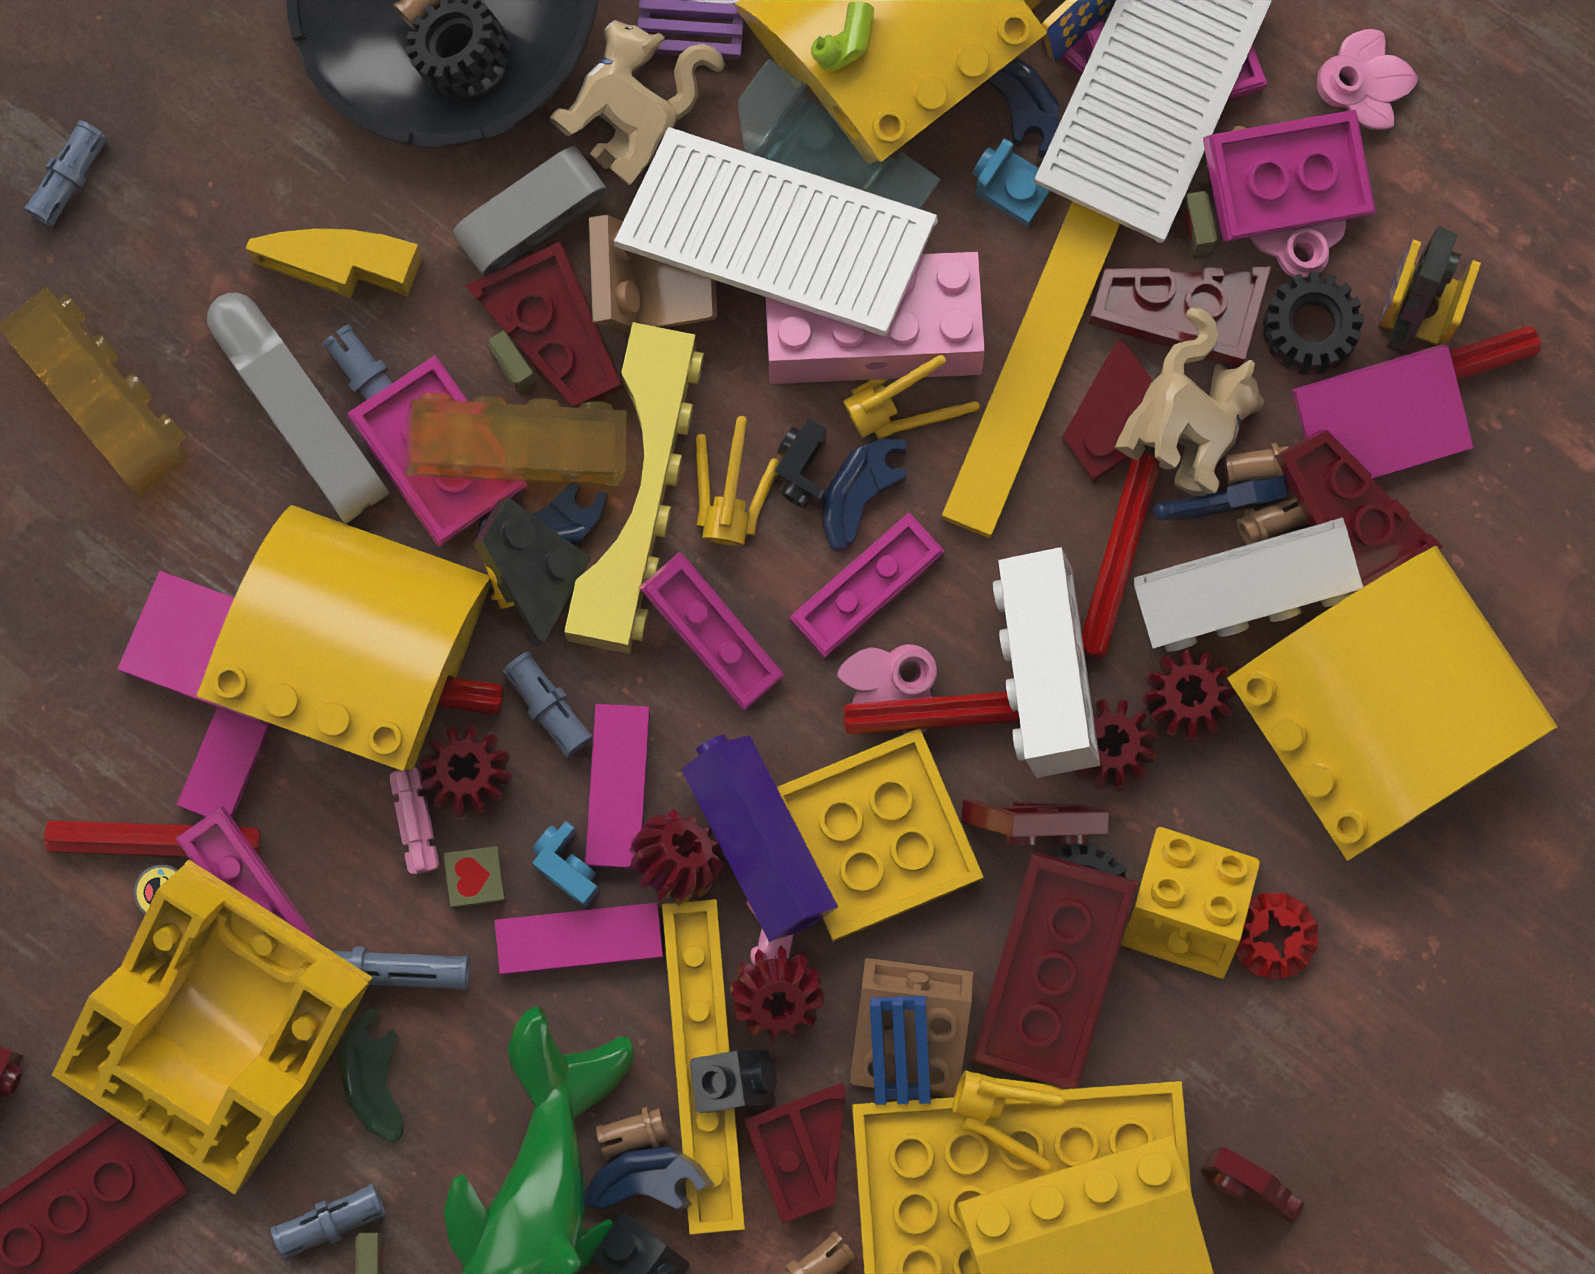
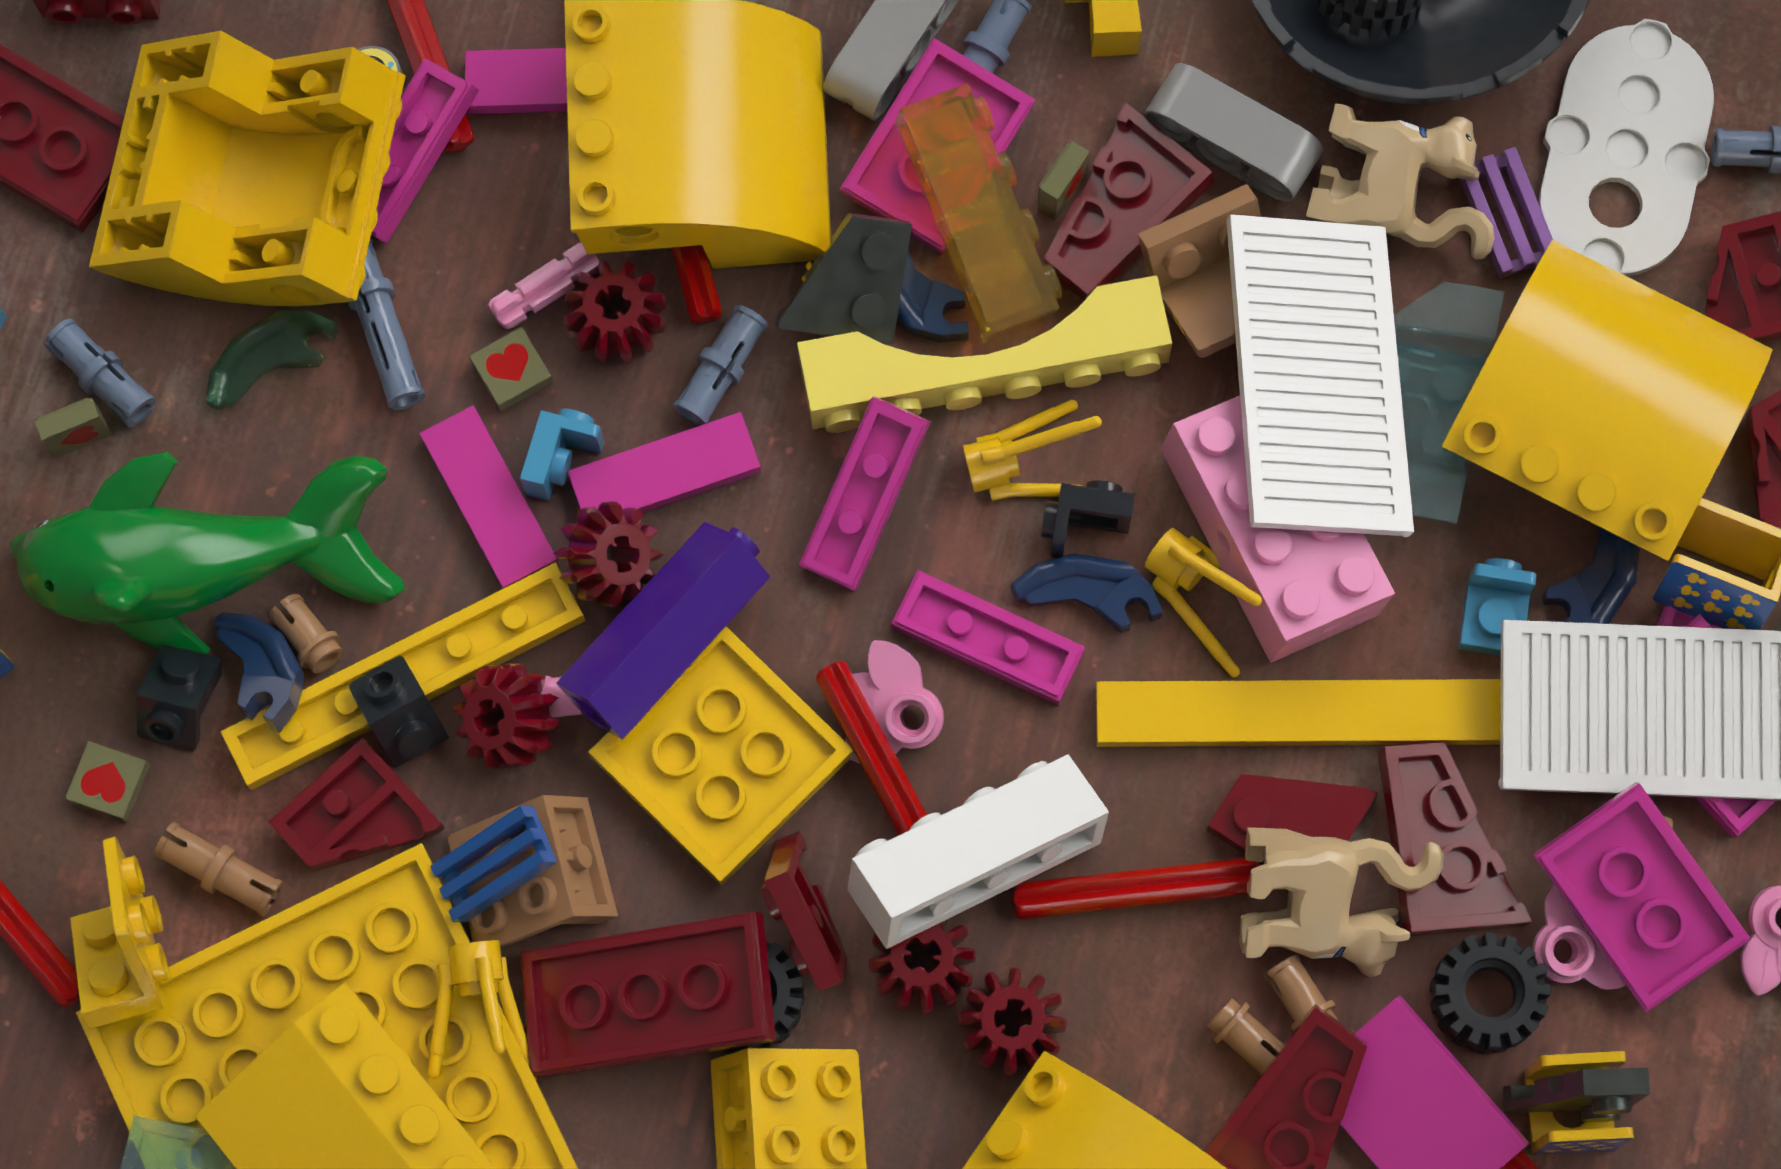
camera: 70 degrees right, 5 degrees down
lime arm [811,1,874,70] -> none
white brick [1134,518,1363,652] -> none
dark blue piece [1153,476,1288,521] -> none
olive tile [1182,191,1217,259] -> none

